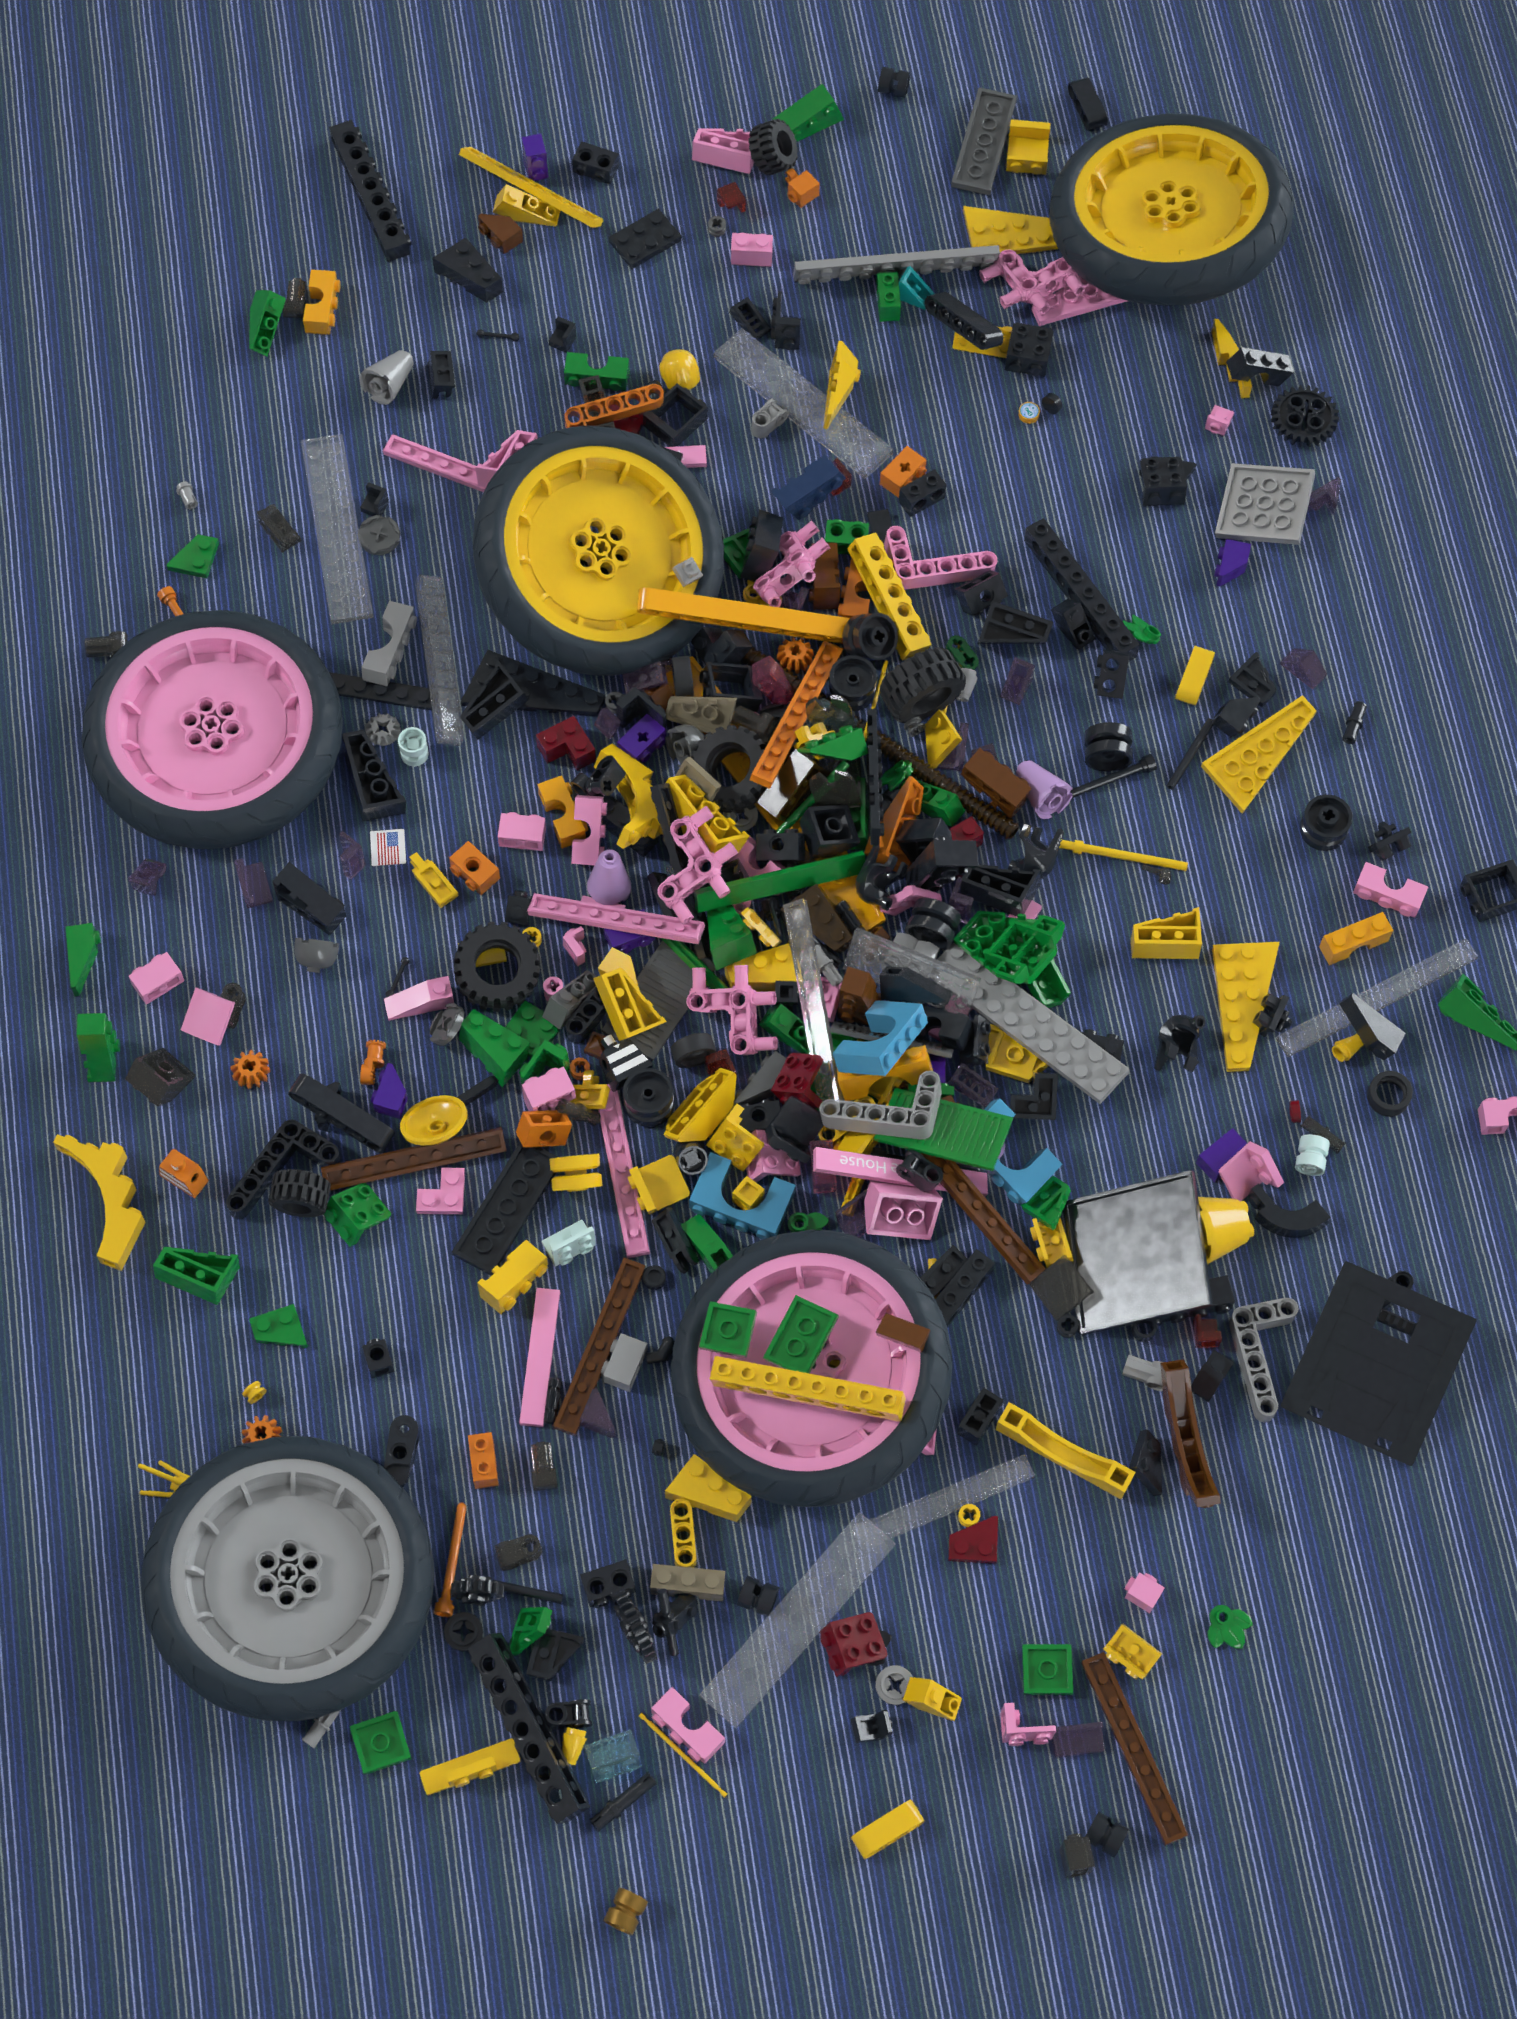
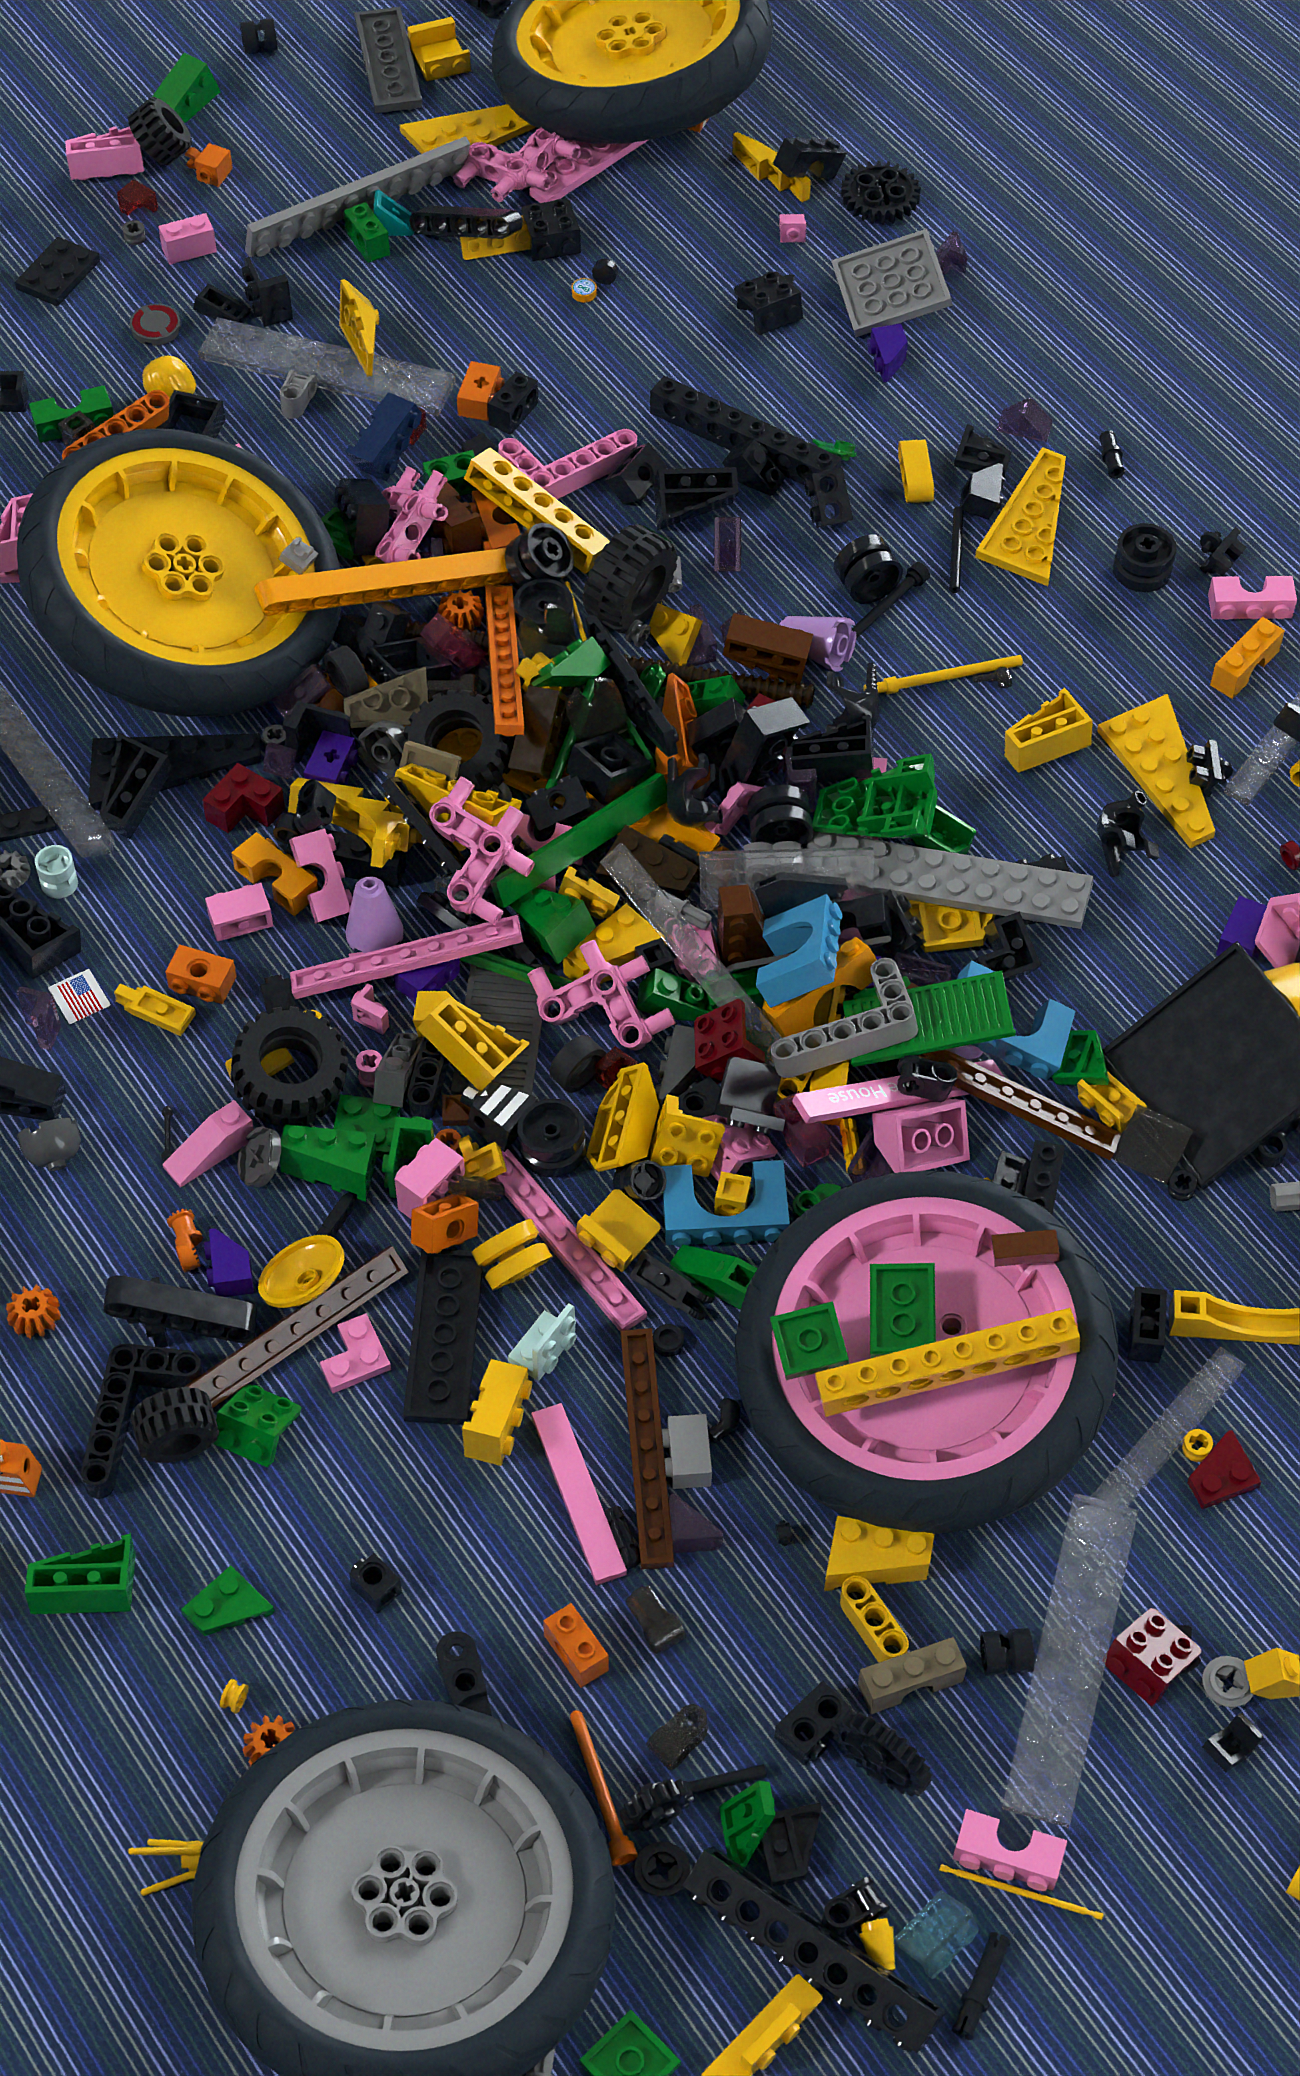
camera: 25 degrees left, 10 degrees down
black piece [652,1588,698,1656] -> none
none -> dark grey tile [130,304,181,346]

